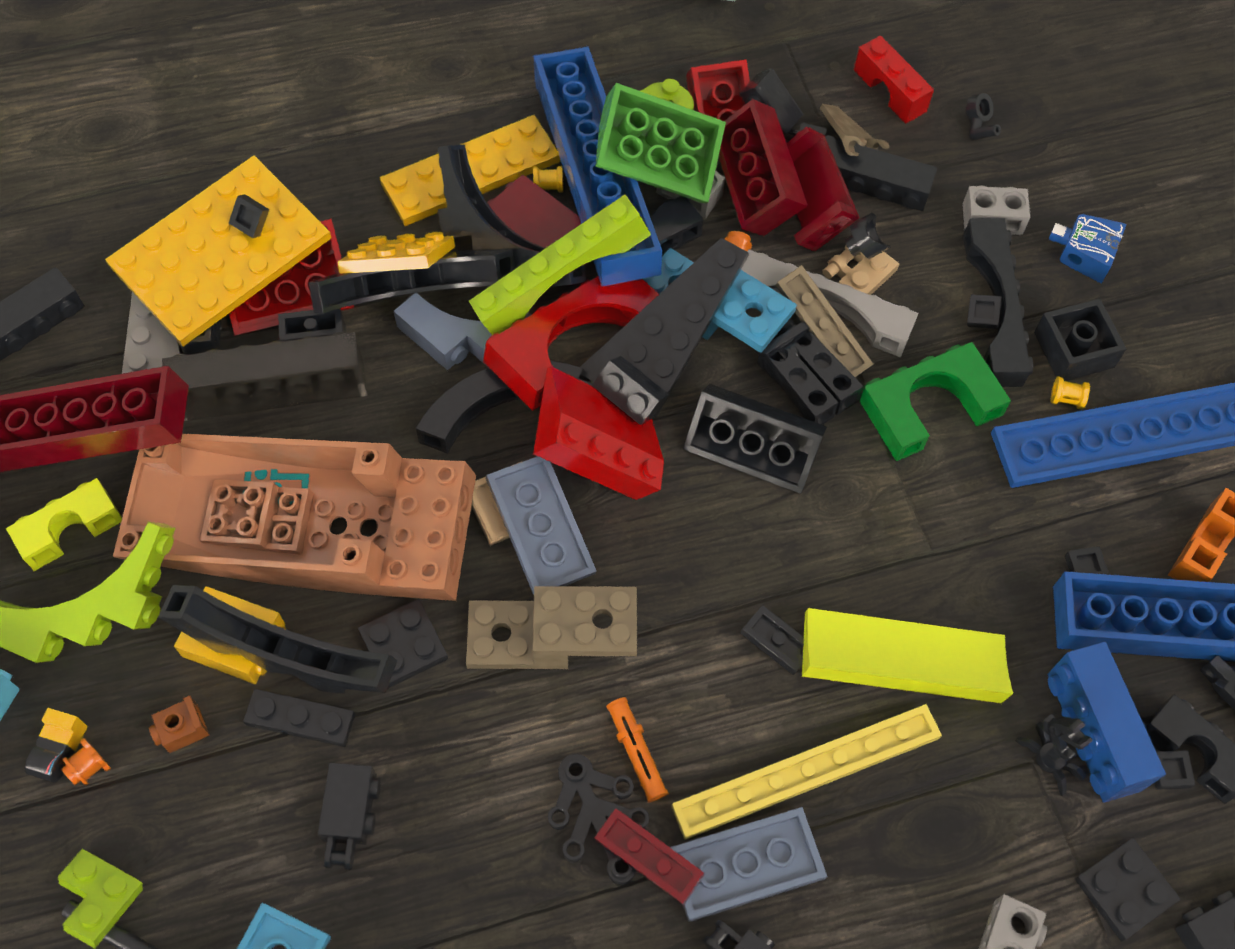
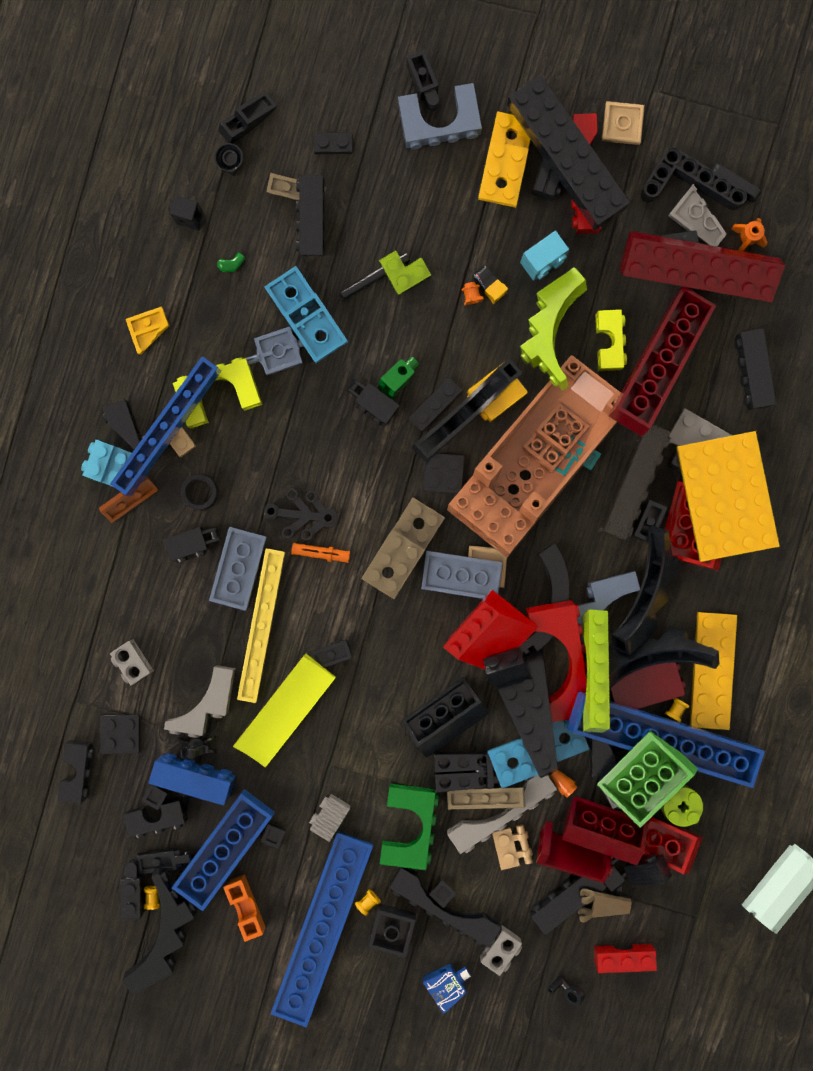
camera: 125 degrees right, 25 degrees up
dark orange brick [149,695,210,753] -> none
black plate [229,194,270,238] -> none
yellow plate [337,232,455,274] -> none
dark red plate [594,808,705,905] -> none
black piece [845,212,891,259] -> none
none -> light grey arch [164,665,236,738]
none -> light grey brick [309,794,350,842]
none -> green torso [377,357,419,399]

